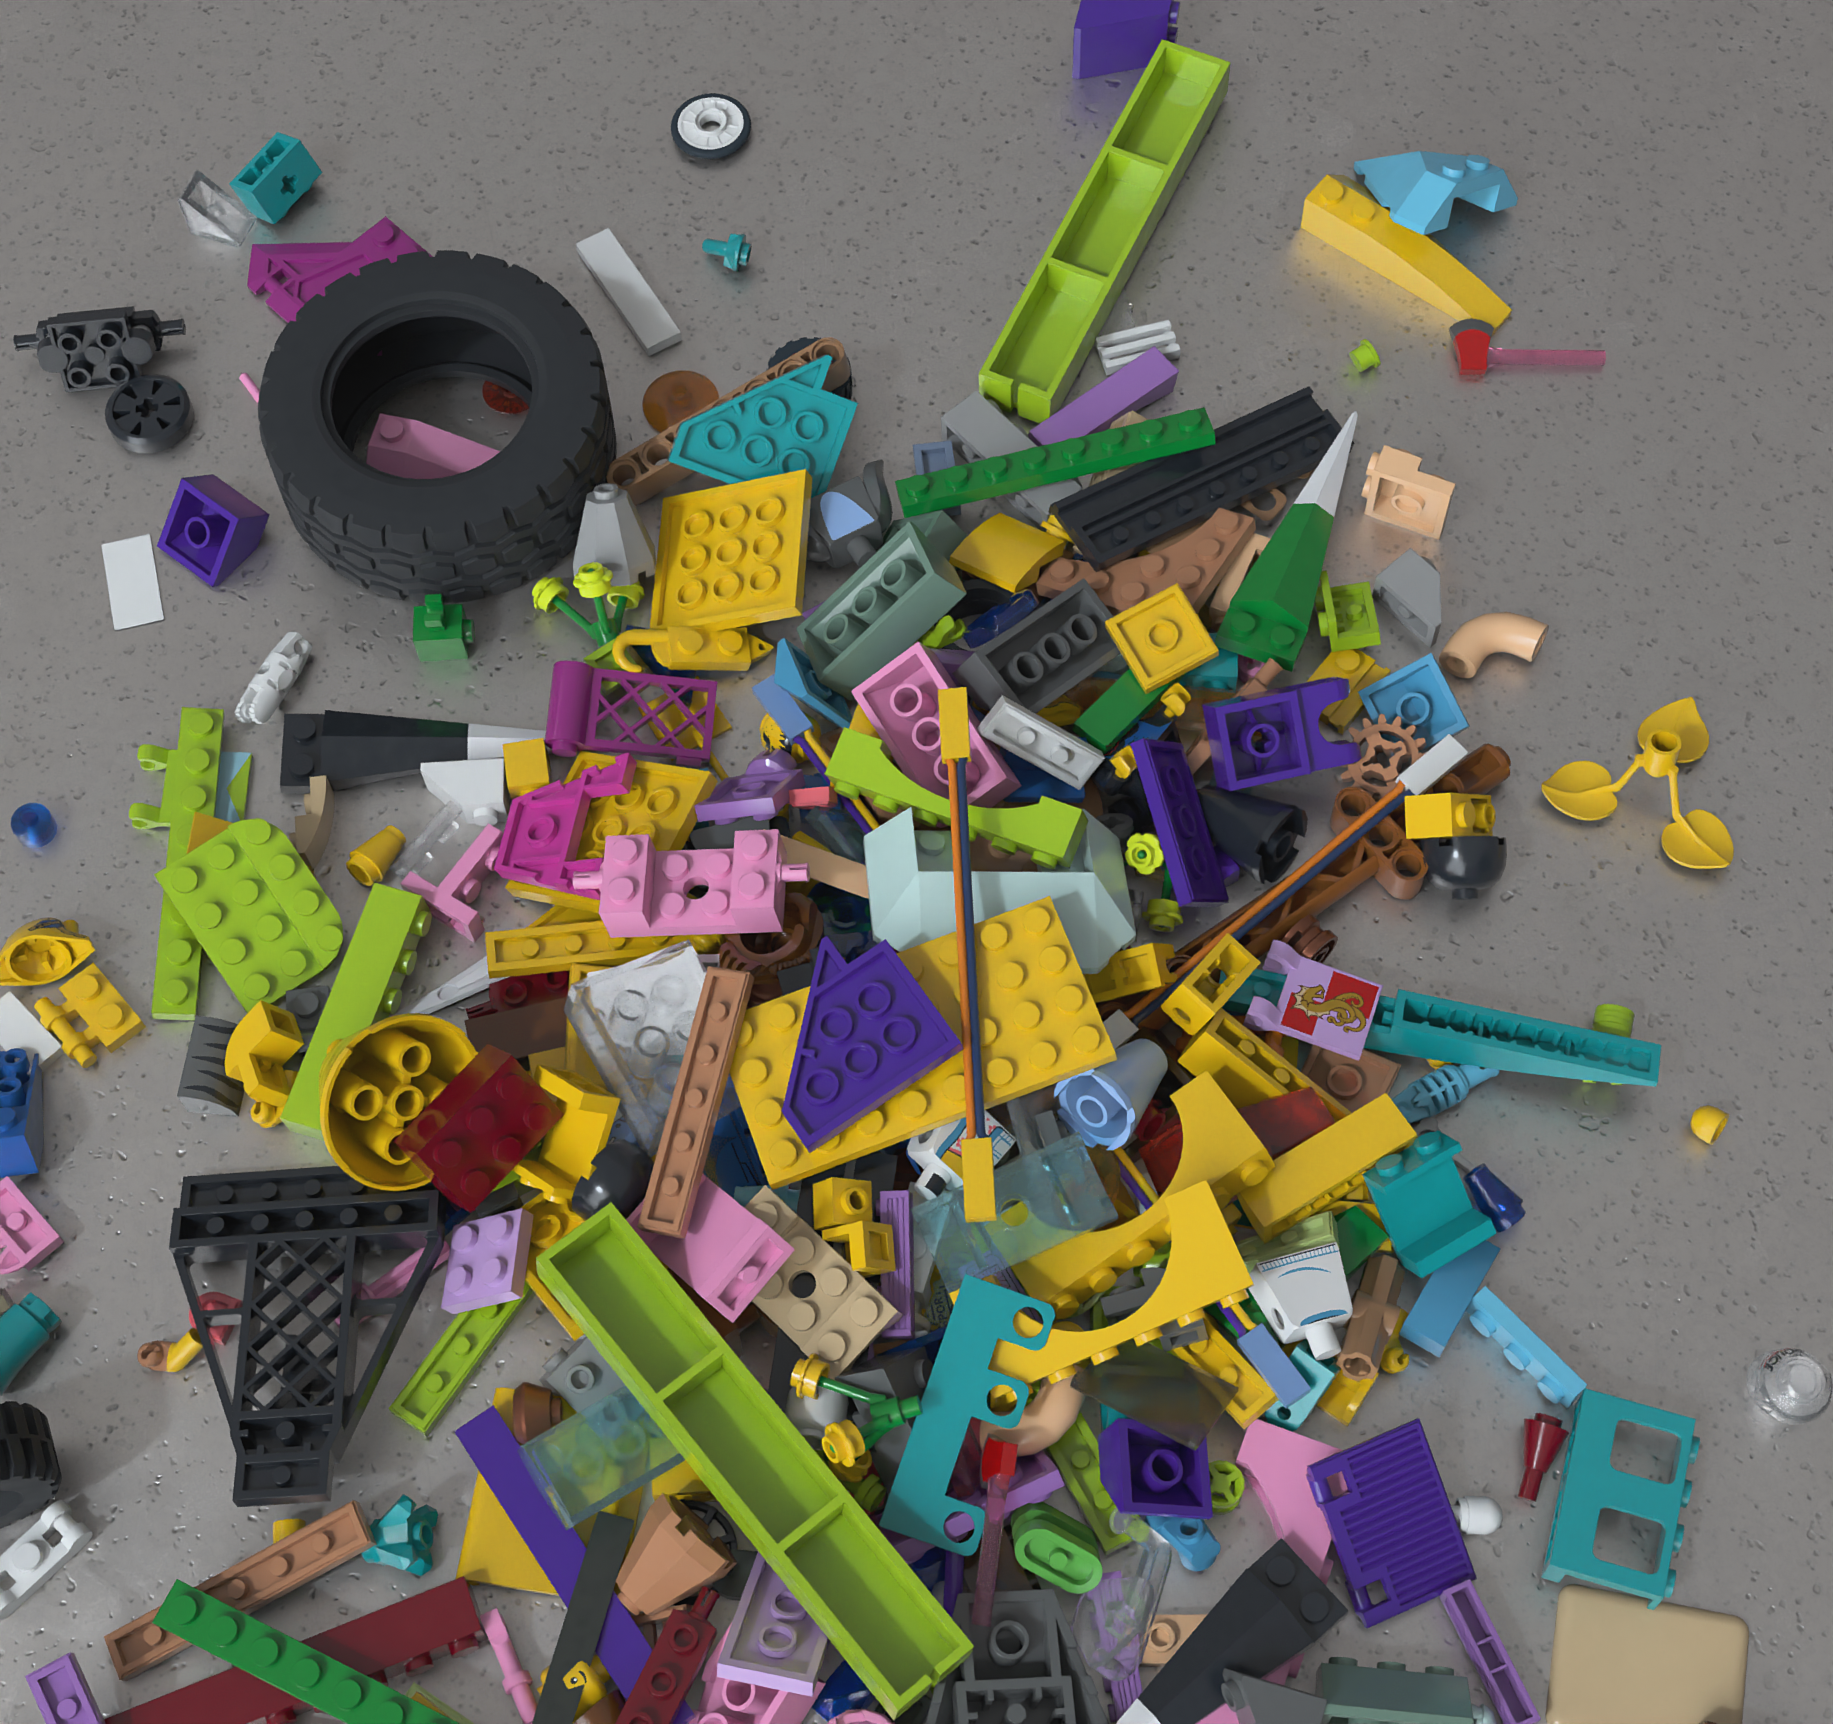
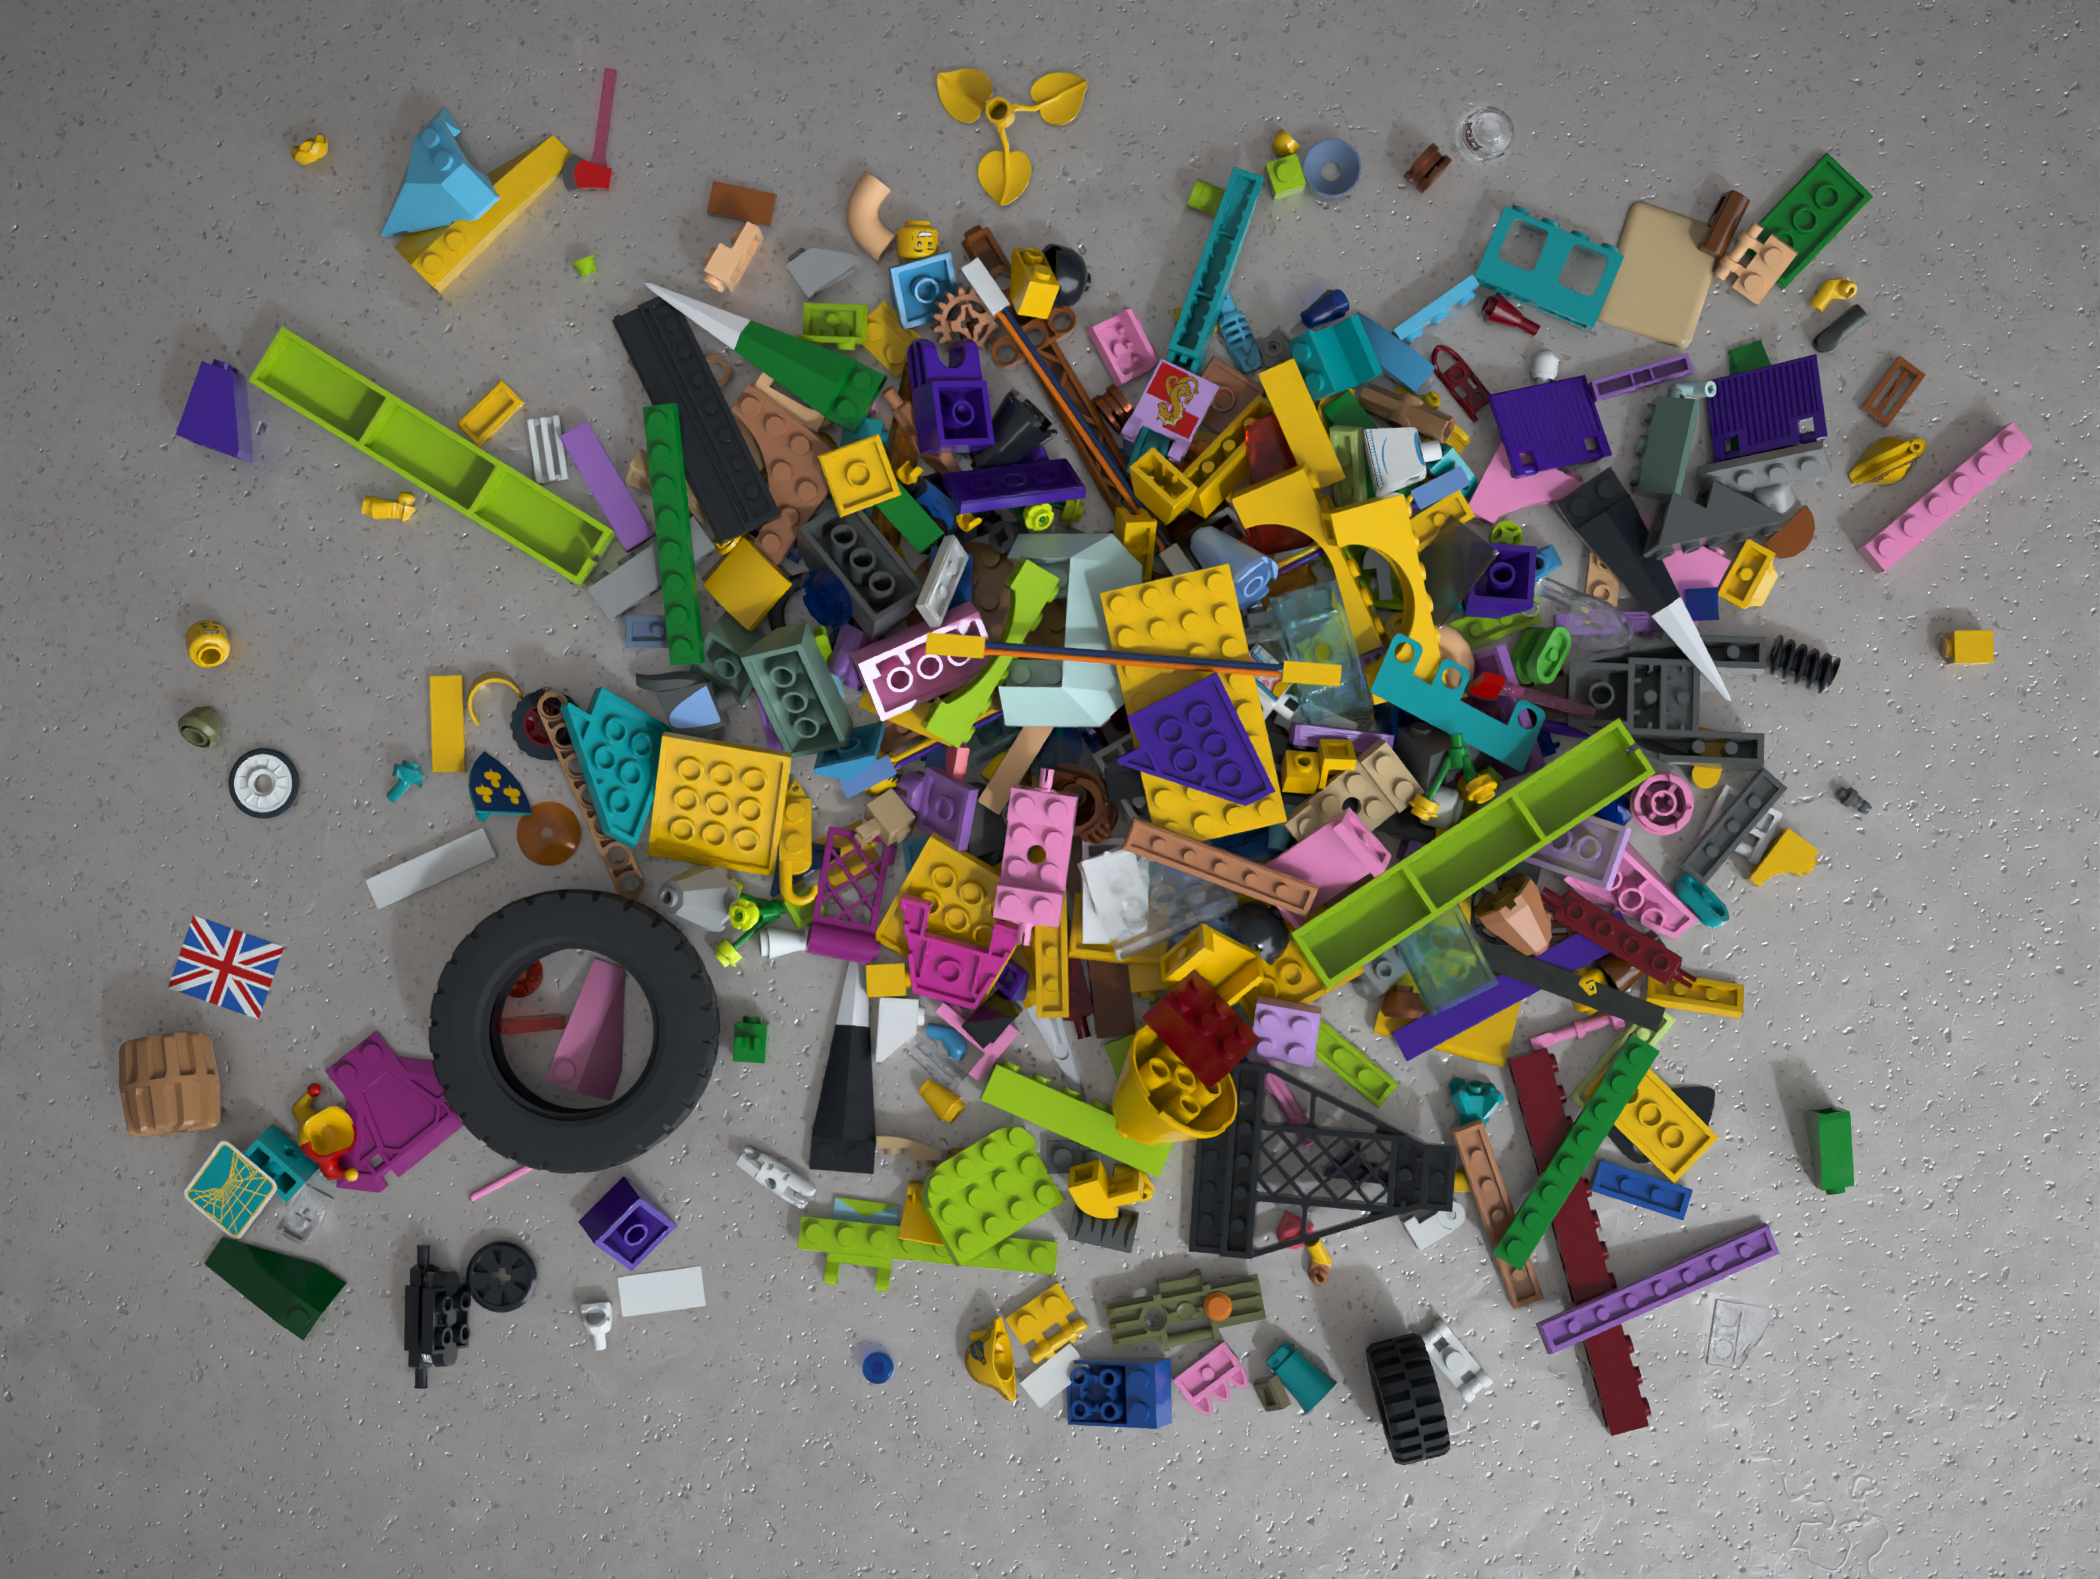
camera: 85 degrees left, 25 degrees up
none -> medium nougat wheel [119,1032,220,1138]
none -> sticker [168,915,284,1020]
none -> olive cone [178,706,221,748]
none -> teal sticker [184,1141,277,1239]
none -> yellow head [185,620,230,668]
none -> dark green wedge [204,1236,348,1341]
none -> yellow plate [290,133,329,166]
none -> yellow piece [292,1083,358,1181]
none -> yellow arm [362,491,416,523]
none -> yellow tile [430,675,466,773]
none -> yellow tile [456,379,525,448]
none -> yellow helmet [467,671,525,726]
none -> dark blue shield [468,751,532,821]
none -> clear red tile [494,1013,566,1035]
none -> white piece [579,1302,612,1350]
none -> dark orange tile [707,181,777,227]
none -> white cone [758,927,806,959]
none -> tan brick [854,788,915,847]
none -> yellow head [897,221,939,262]
none -> dark azure arm [926,1023,967,1061]
none -> black slope [961,989,1023,1049]
none -> dark purple slope [994,958,1029,1001]
none -> bright pink bracket [1087,307,1159,387]
none -> olive piece [1105,1271,1266,1352]
none -> lime brick [1263,153,1306,201]
none -> sand blue piece [1303,138,1362,198]
none -> white leg [1400,1201,1465,1251]
none -> copper wheel [1403,143,1452,194]
none -> dark red piece [1431,345,1491,423]

